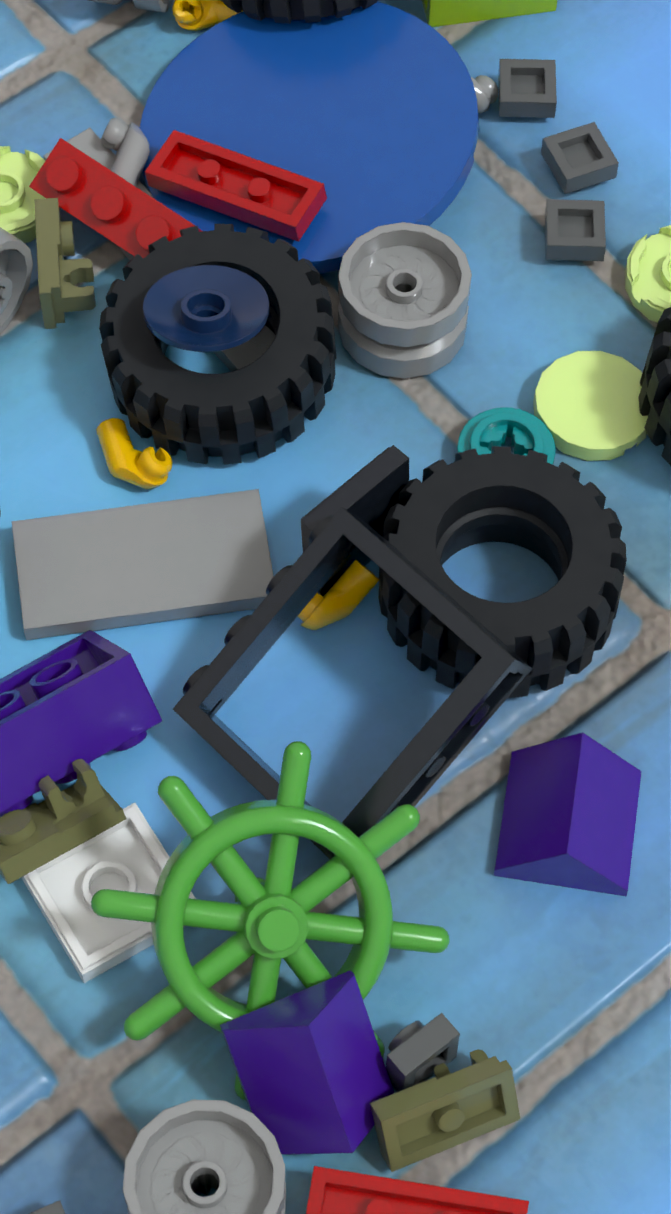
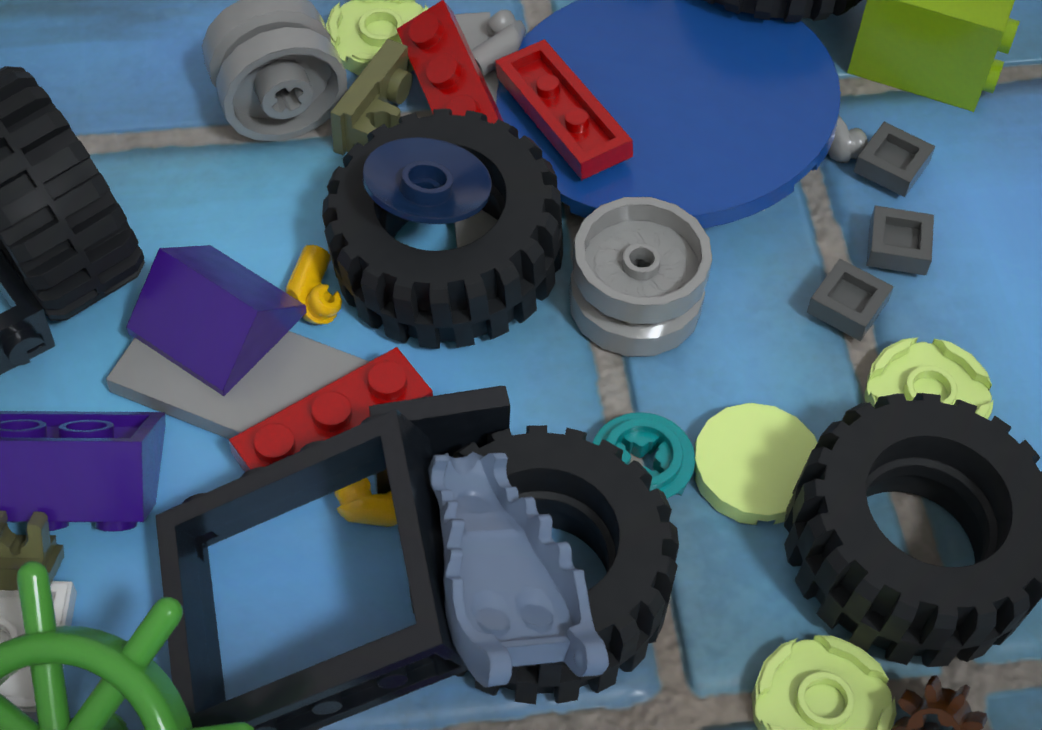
camera: 30 degrees right, 5 degrees down
none -> dark purple slope [126,245,307,396]
none -> red plate [229,347,433,472]
none -> sand blue animal [428,452,609,687]

